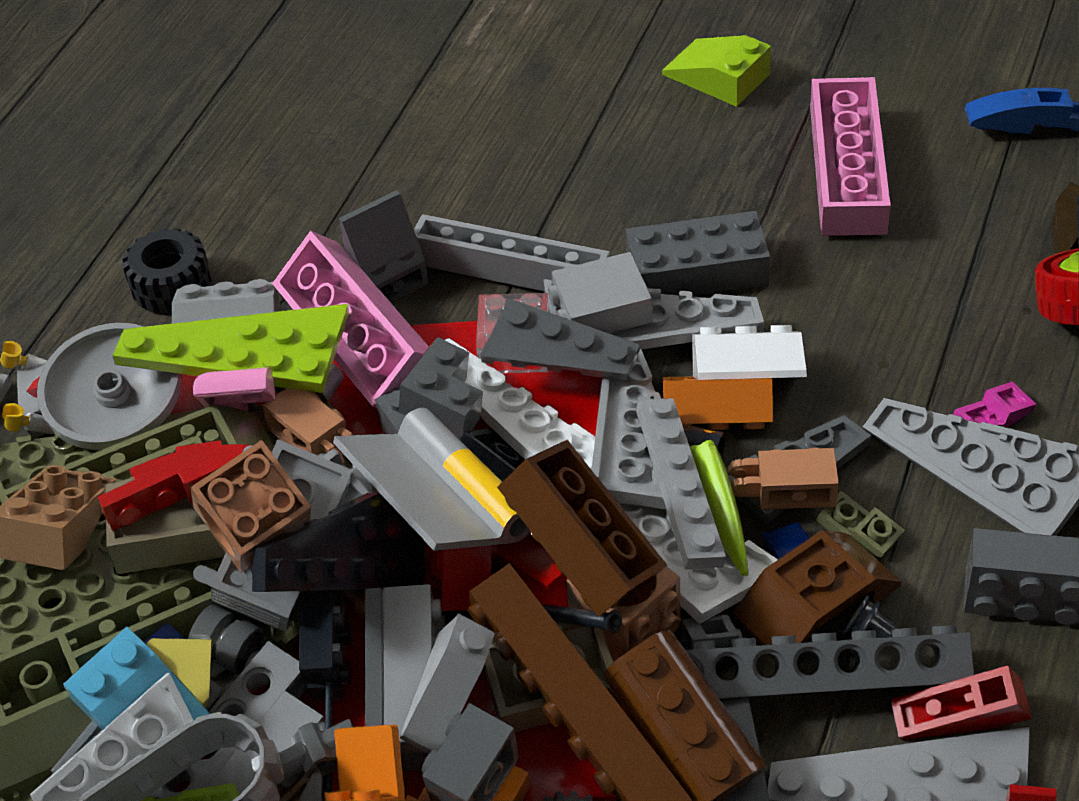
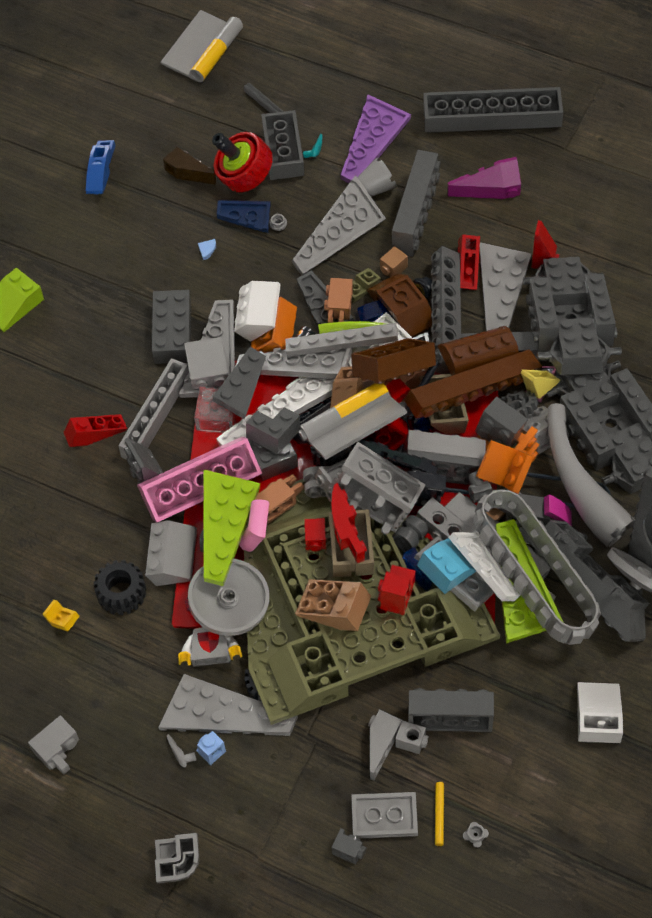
camera: 85 degrees left, 10 degrees up
light yellow slope [146,638,211,708] -> none
nougat brick [191,440,311,573] -> none
light grey slope [399,614,495,754] -> none
bright pink brick [810,77,891,236] -> none
dark pink slope [953,382,1036,428] -> none
none -> yellow bracket [43,600,80,632]
none -> red slope [63,414,127,447]
none -> light blue tile [198,239,216,260]
none -> dark blue wing [217,200,271,233]
none -> light grey plate [269,214,287,231]
none -> red brick [378,565,416,615]
none -> medium nougat brick [380,246,408,277]

